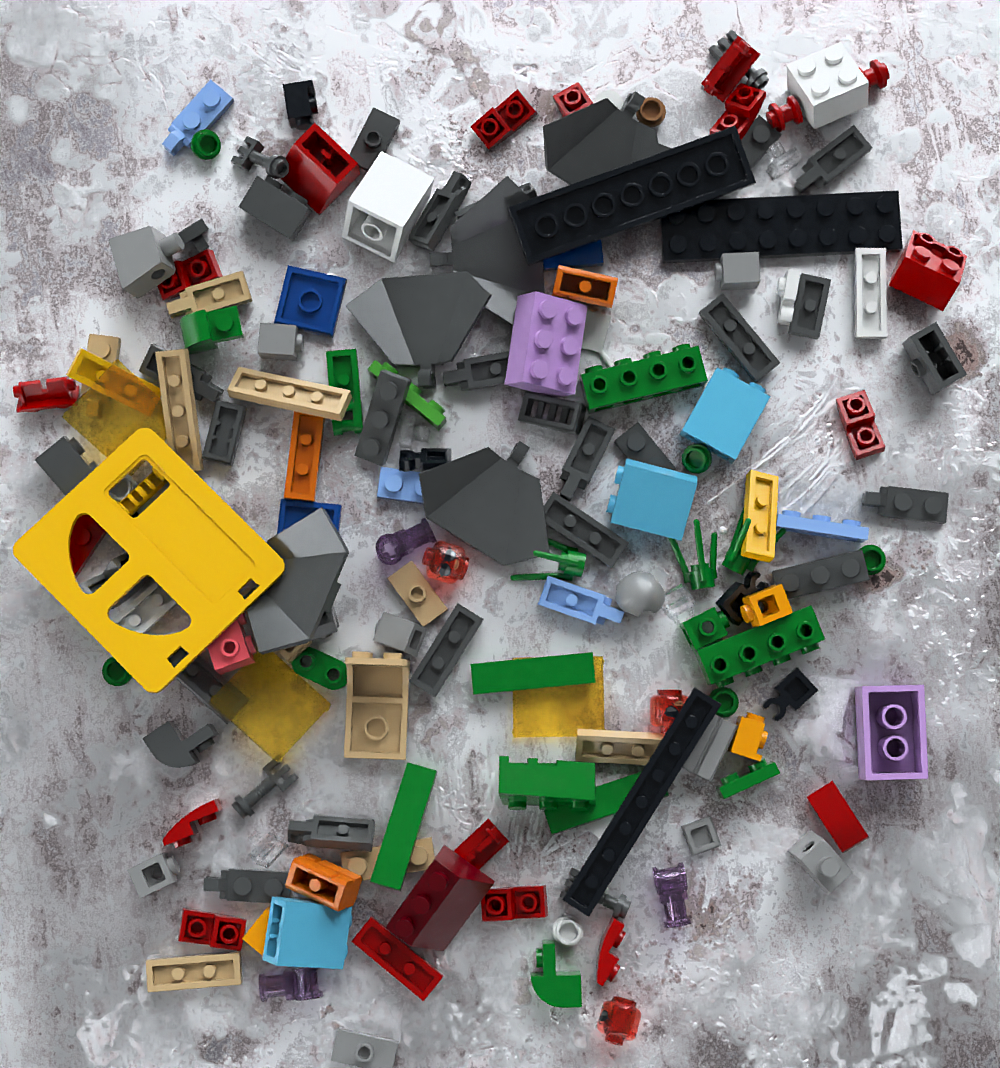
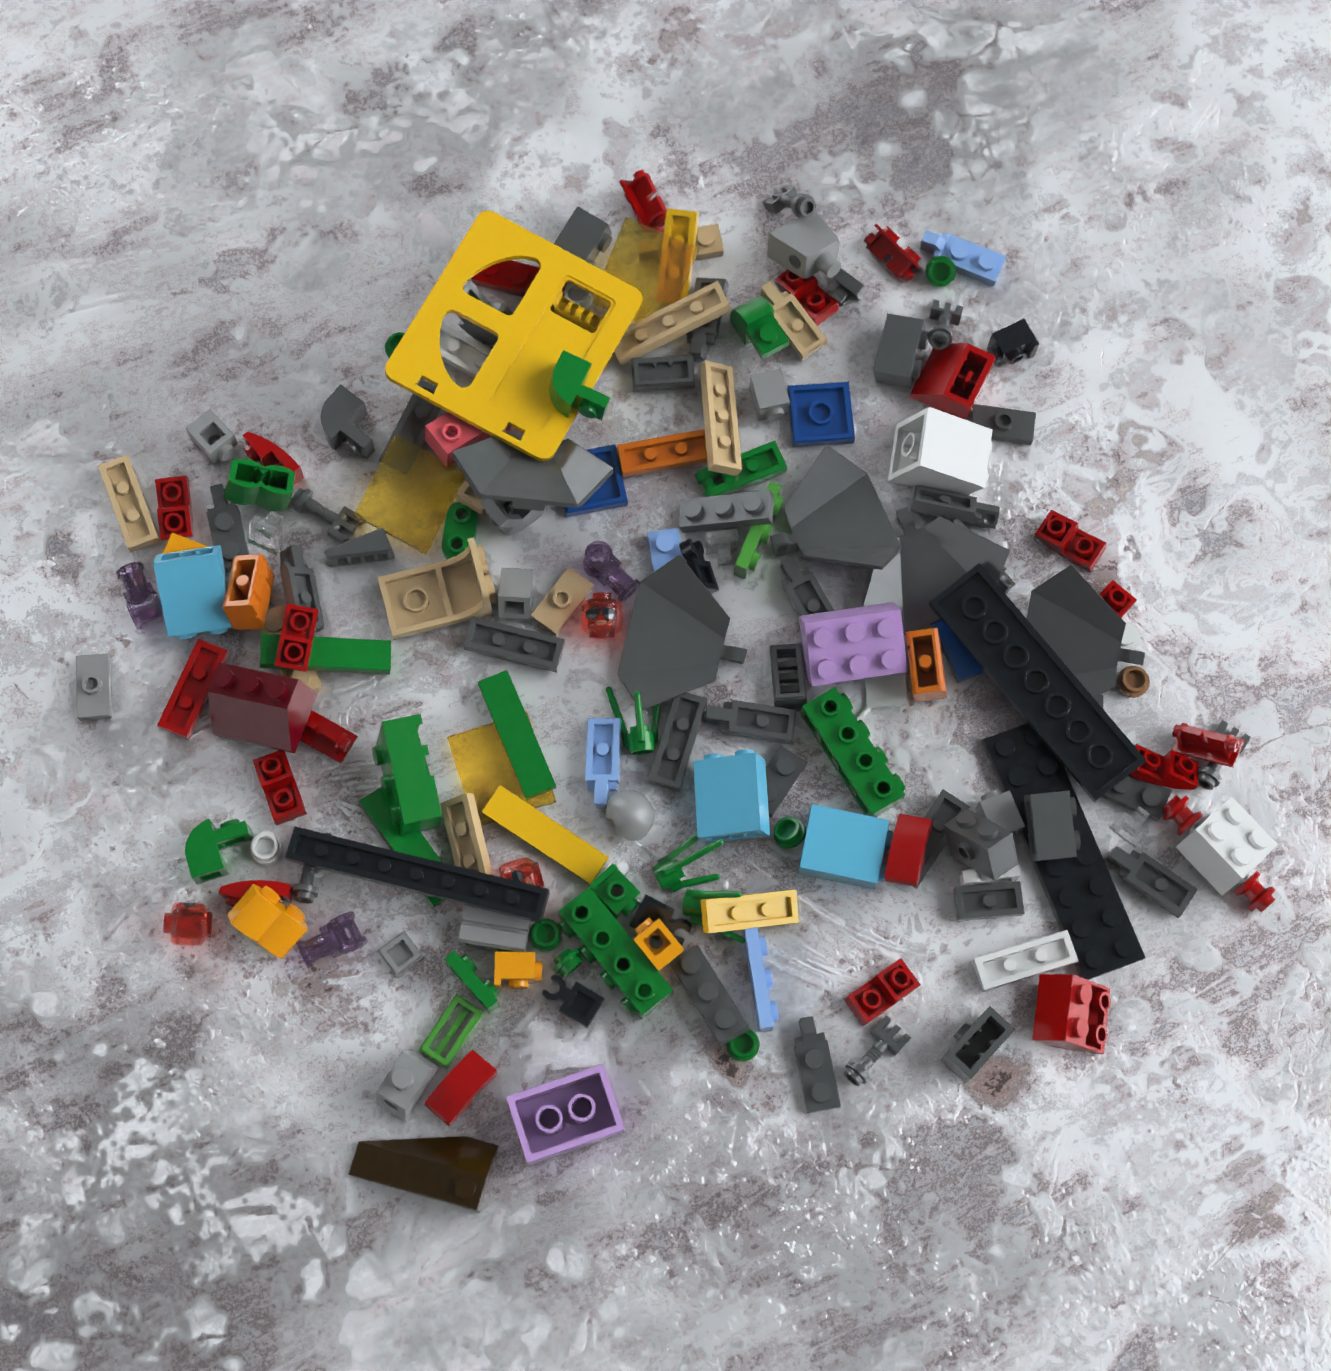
camera: 70 degrees right, 10 degrees down
none -> green brick [224,459,295,511]
none -> light orange brick [228,884,308,959]
none -> red slope [274,603,319,672]
none -> dark grey slope [324,528,395,567]
none -> dark brown wedge [348,1136,499,1212]
none -> bright green tile [419,994,485,1069]
none -> yellow tile [482,785,609,885]
none -> green brick [549,350,610,421]
none -> green plate [553,948,584,978]
none -> dark grey hinge [763,185,816,219]
none -> dark grey hinge [844,1015,911,1087]
none -> red hinge [864,224,924,283]
none -> red slope [884,814,932,887]
none -> dark grey brick [944,809,1019,881]
none -> dark grey brick [1024,791,1080,861]

